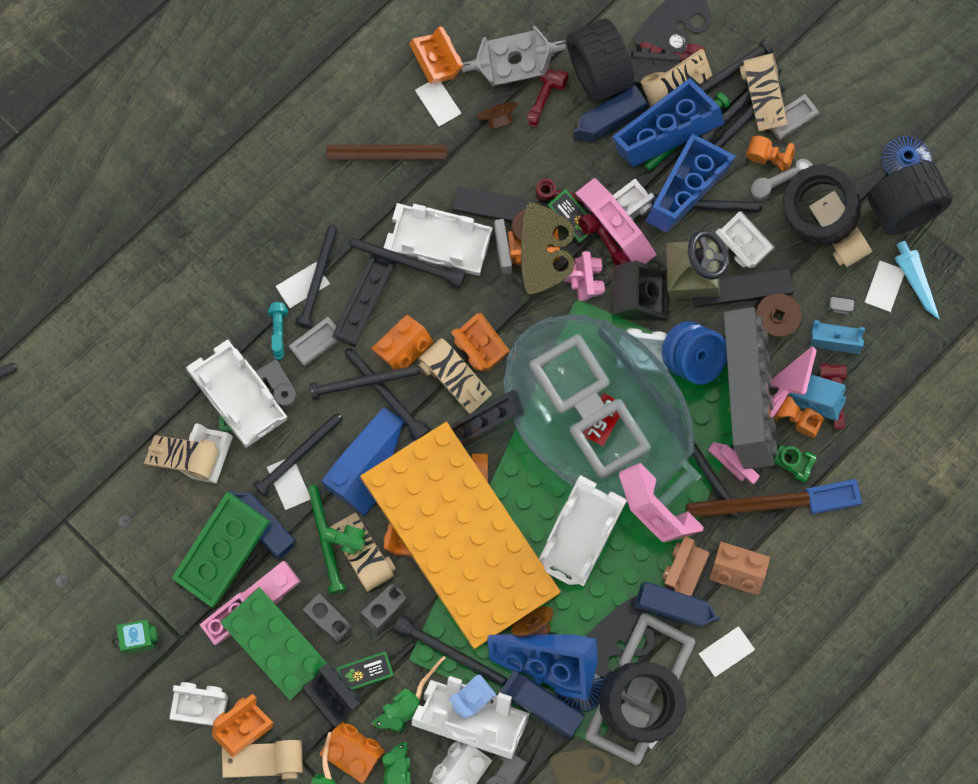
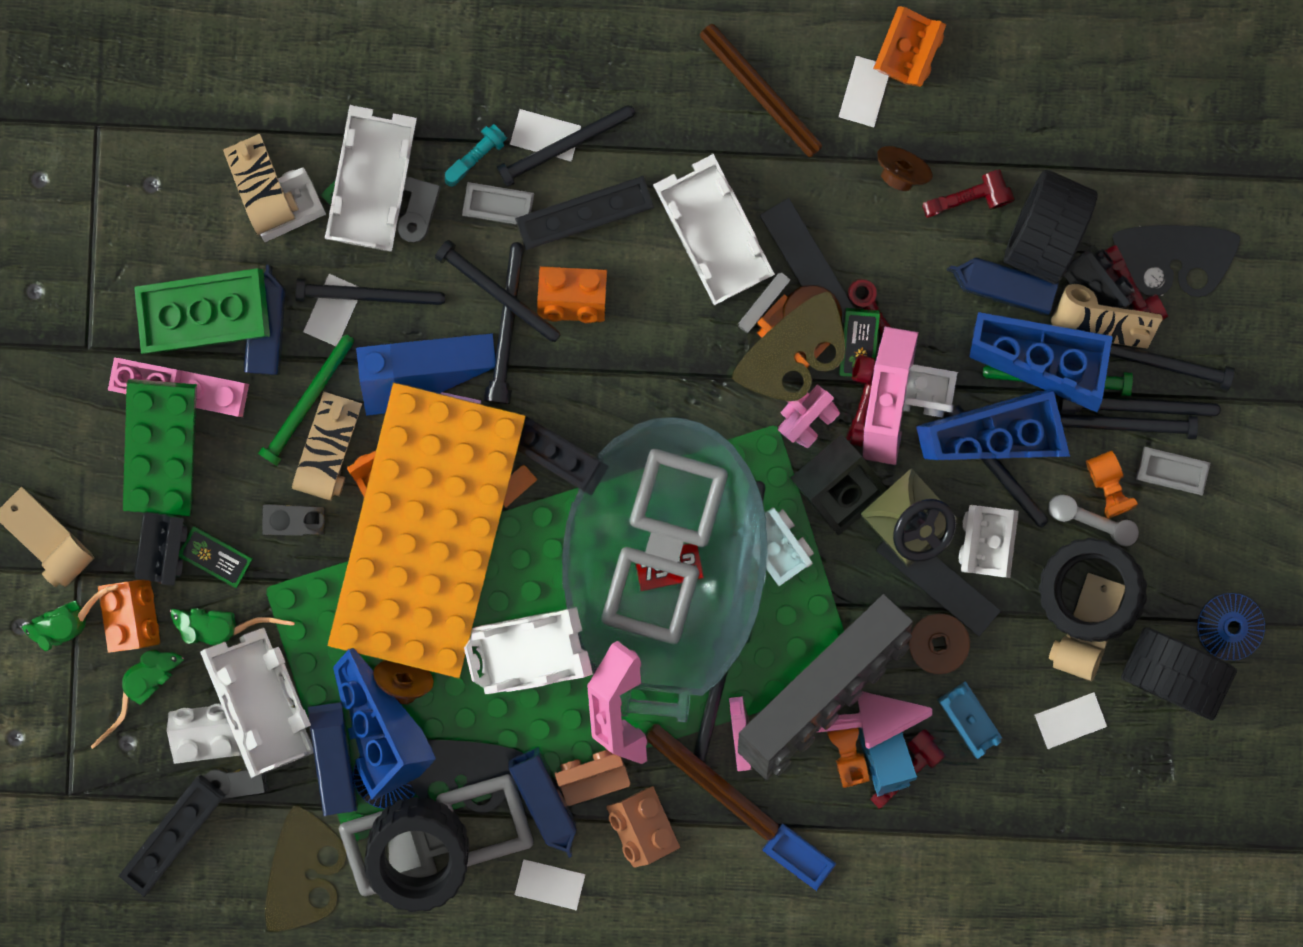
camera: 50 degrees right, 15 degrees up
green brick [116,619,158,655] -> none
white bracket [169,682,228,726] -> none
orange bracket [212,694,273,757] -> none
dark grey leg [302,593,352,643] -> none
green plate [323,525,366,555] -> none
black piece [349,238,466,289] -> none
black piece [393,614,508,686] -> none
tan door [418,338,492,414] -> none
light blue bracket [449,675,496,718] -> none
orange bracket [451,313,511,371] -> none
light grey plate [462,26,567,86] -> none
blue wheel [661,321,727,384] -> none
tan door [740,53,788,131] -> none
green plate [774,444,817,483] -> none
light grey piece [828,294,855,314] -> none
medium azure bar [895,241,940,320] -> none

